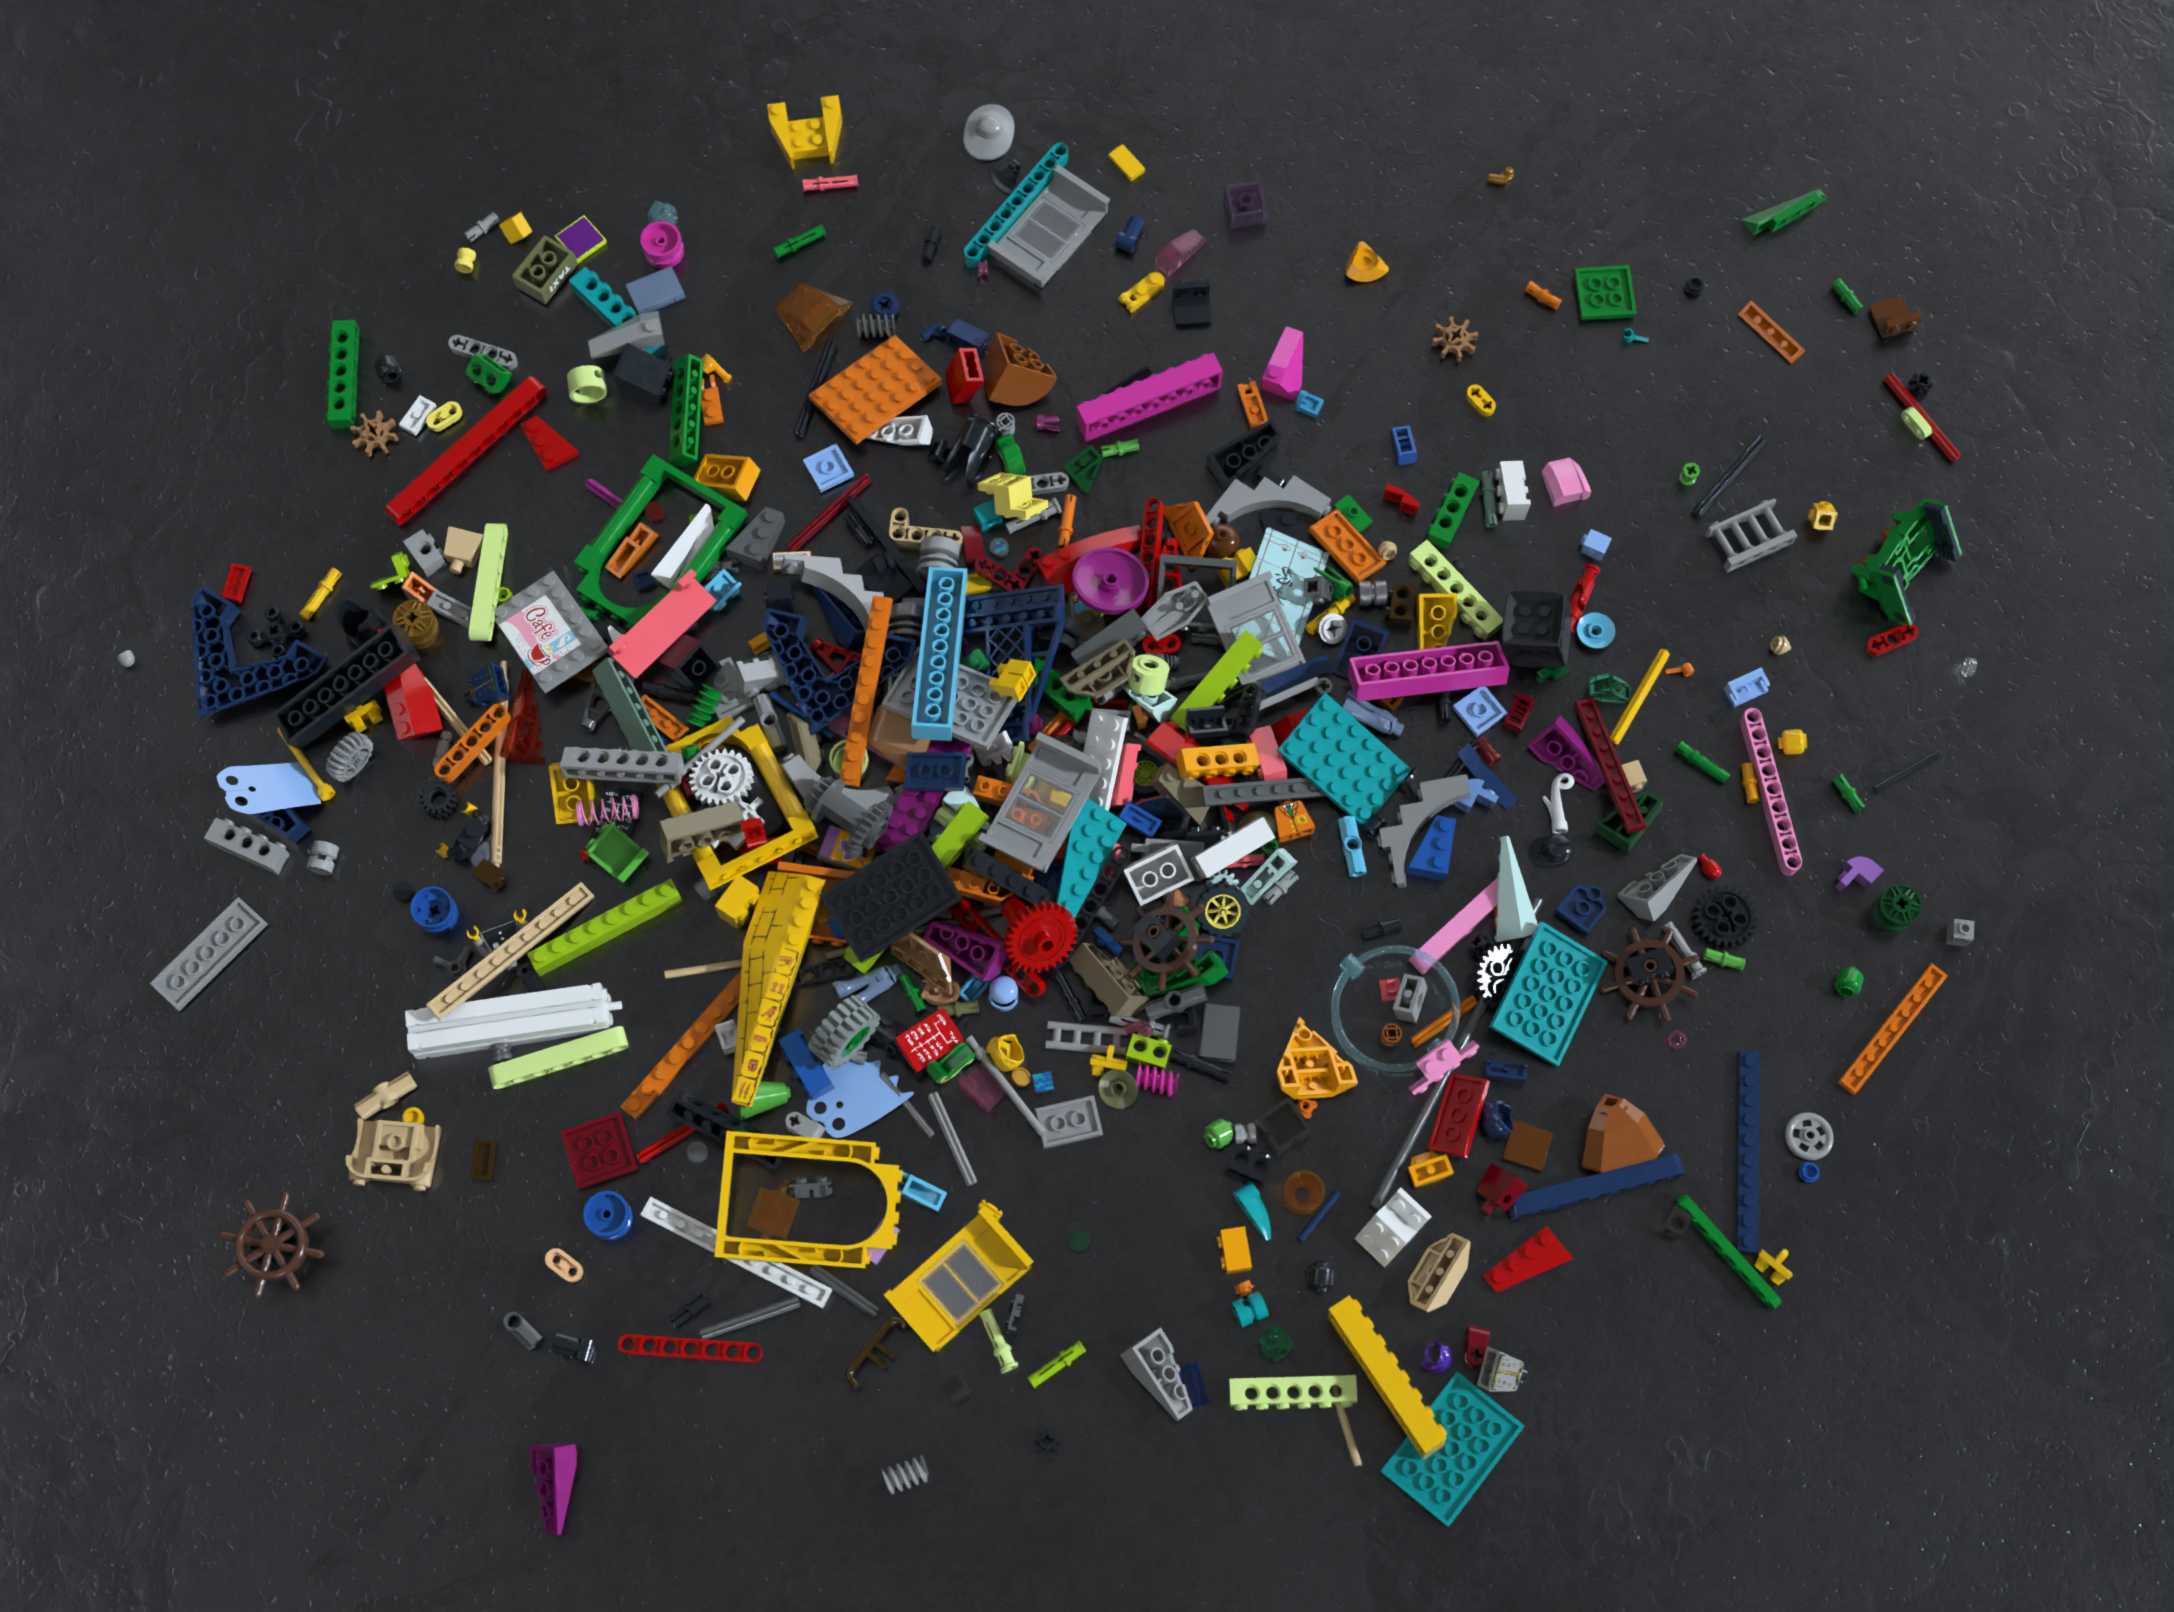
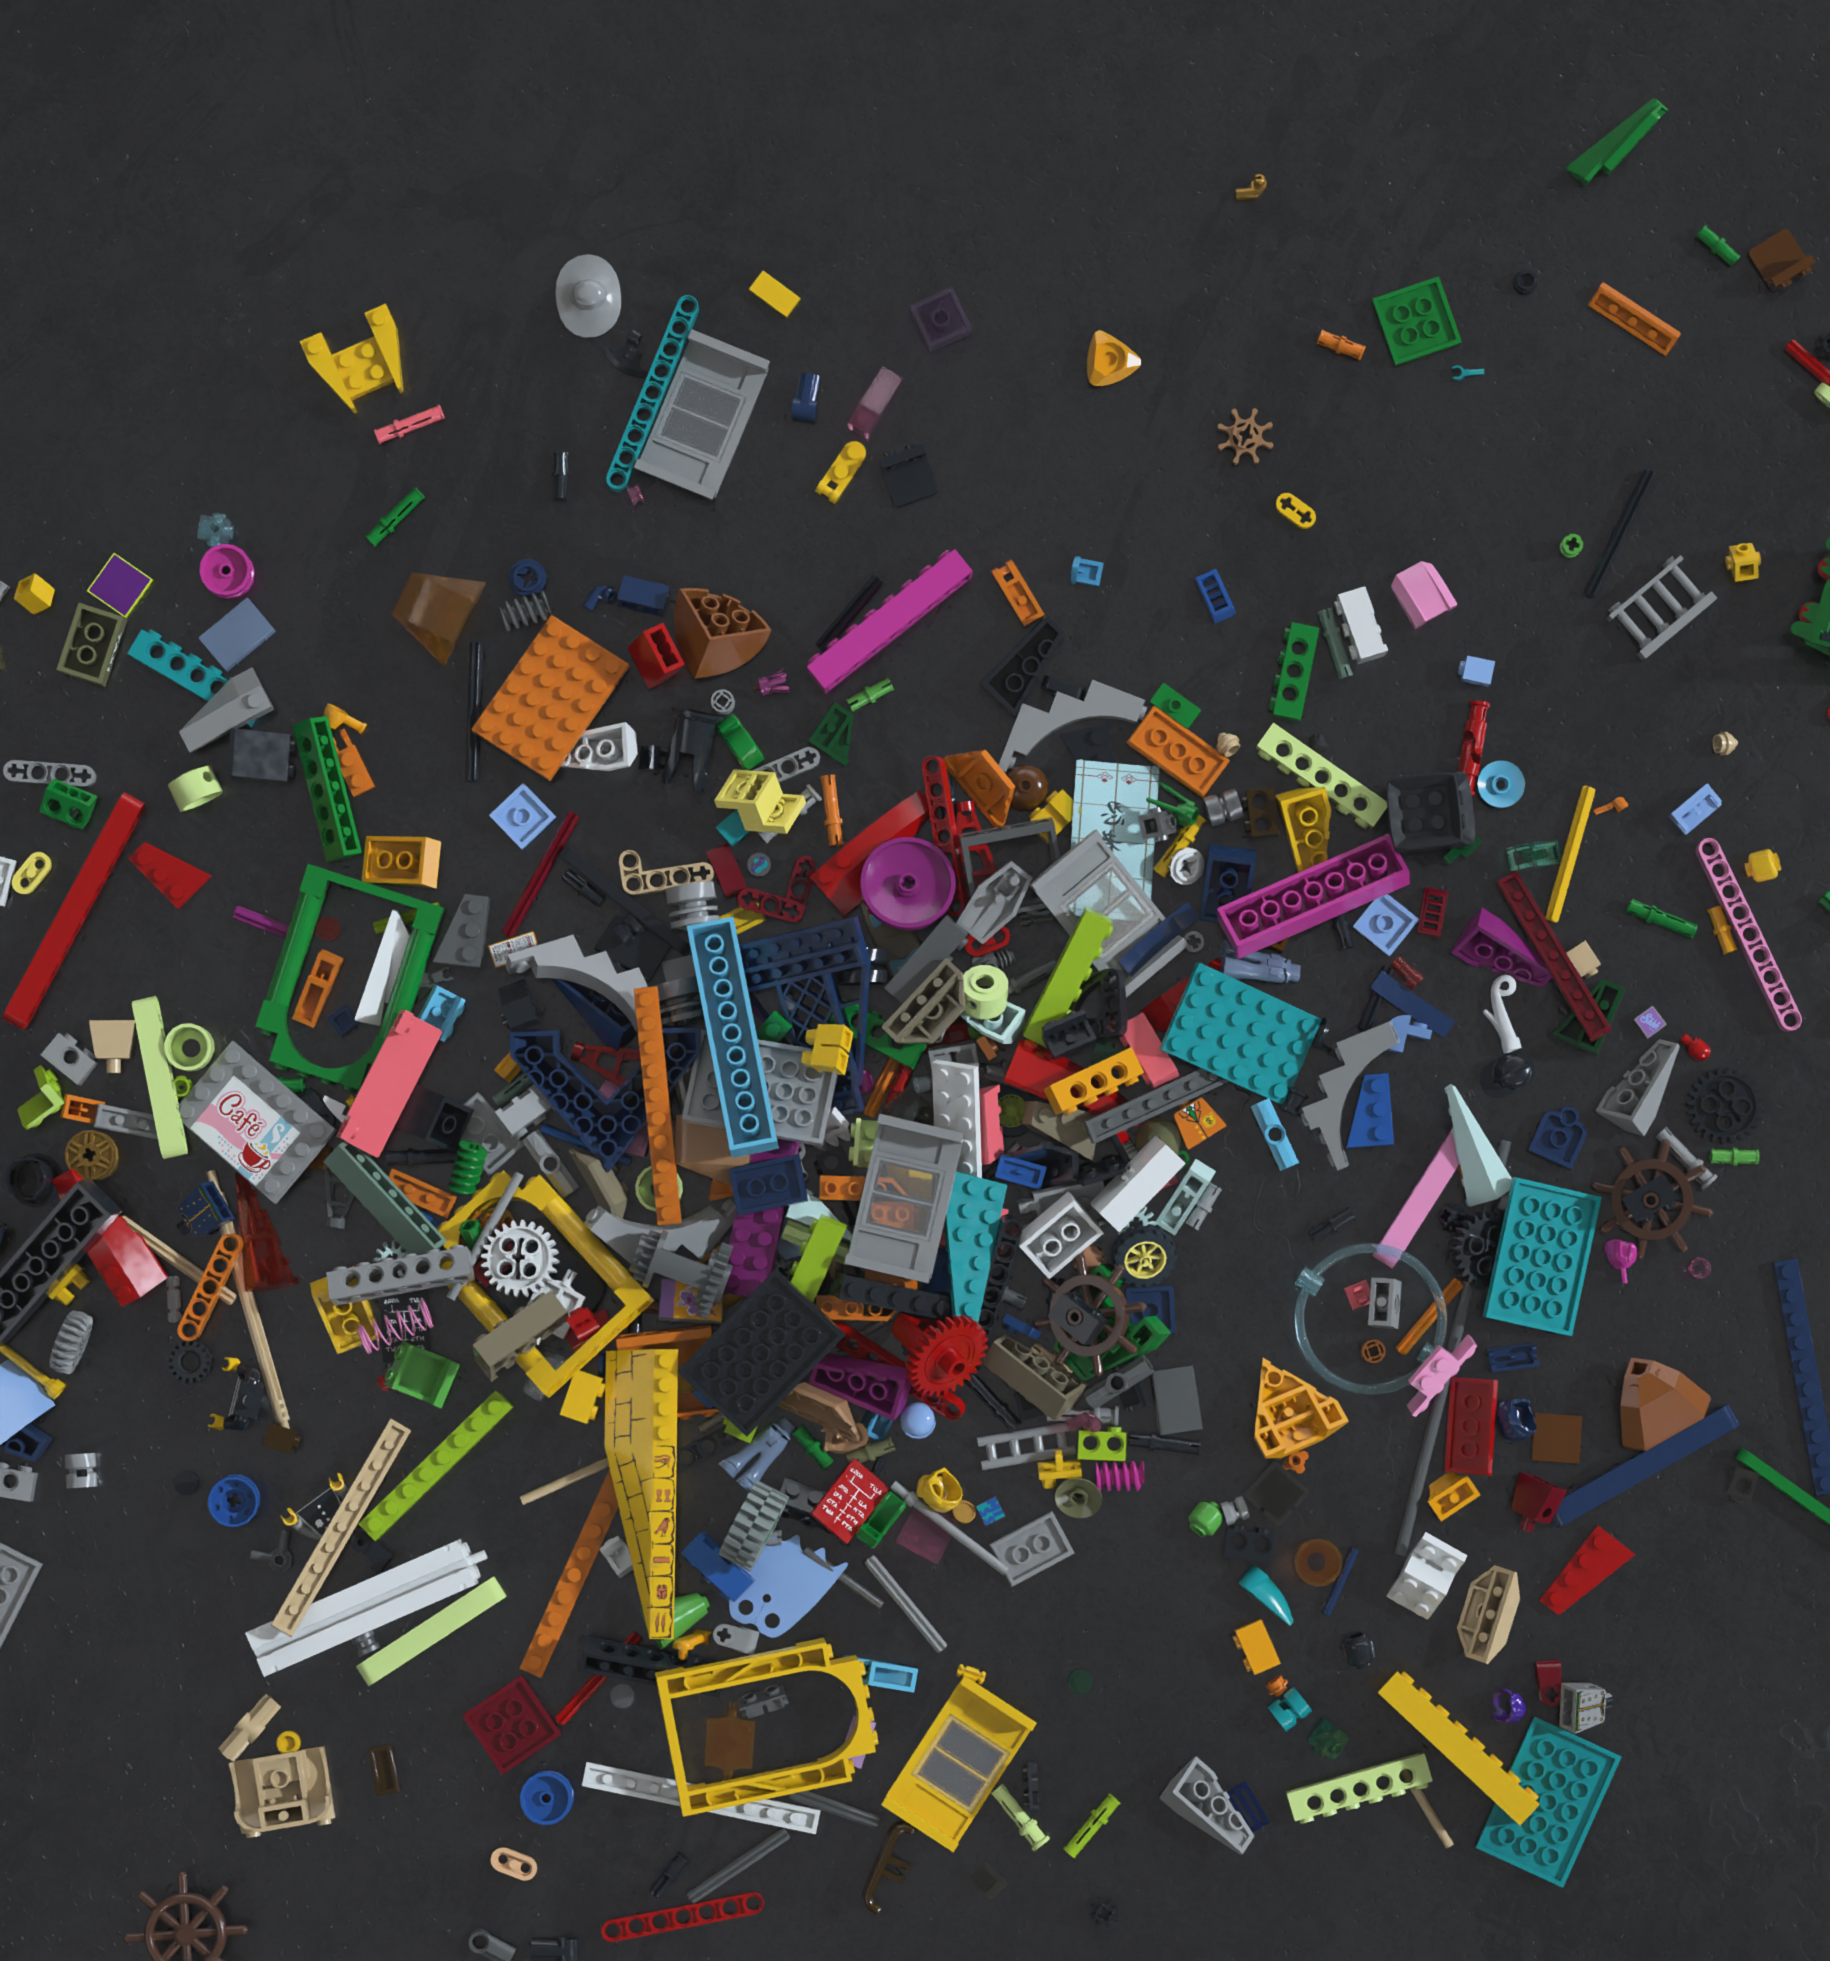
camera: 15 degrees left, 15 degrees up
dark pink wedge [1261,326,1303,401] -> none
red slope [1383,483,1420,516] -> none
none -> yellowish green piece [164,1023,215,1072]
none -> light orange piece [672,1629,712,1660]
none -> dark pink piece [1604,1239,1637,1283]
none -> tile [1633,1006,1667,1039]

